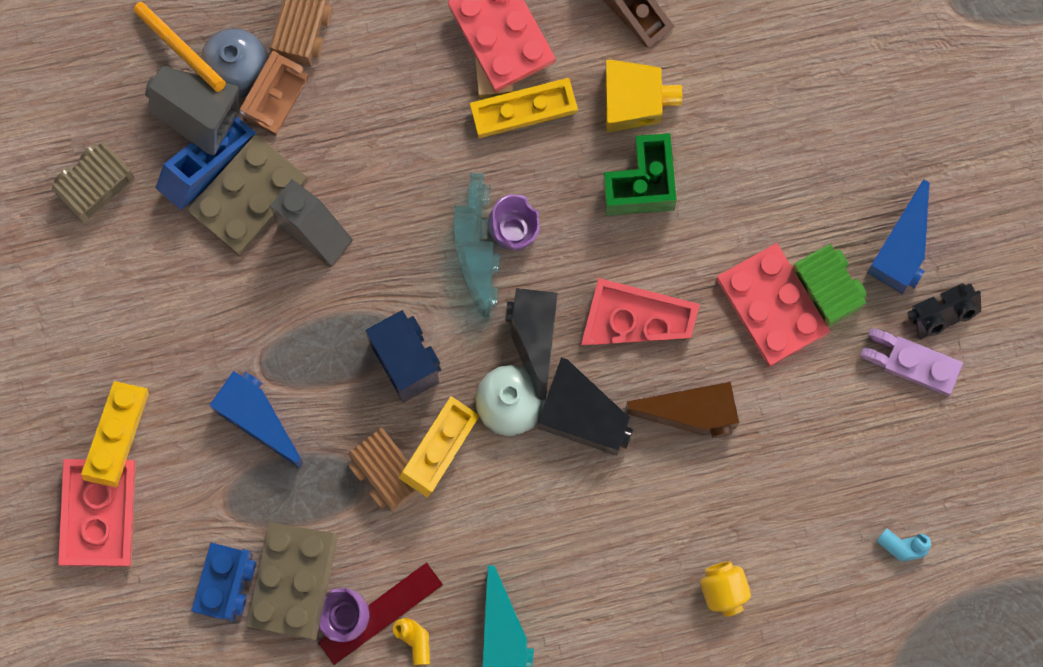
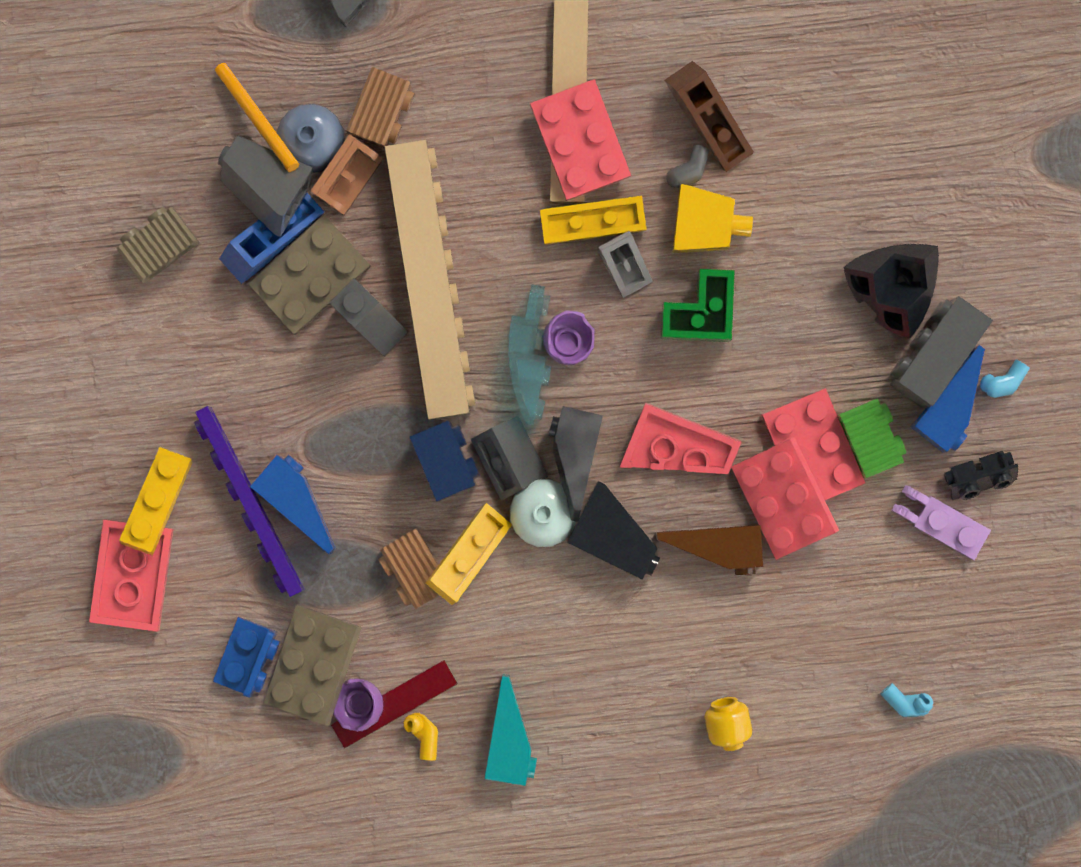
camera: 10 degrees right, 10 degrees up
none -> dark purple plate [194,406,305,597]
none -> tan brick [385,140,475,420]
none -> dark grey panel [471,416,548,500]
none -> light grey slope [598,231,653,298]
none -> dark grey arm [666,145,709,188]
none -> coral plate [731,437,839,560]
none -> black brick [844,244,939,339]
none -> dark grey brick [890,296,993,408]
none -> medium azure arm [980,360,1030,398]

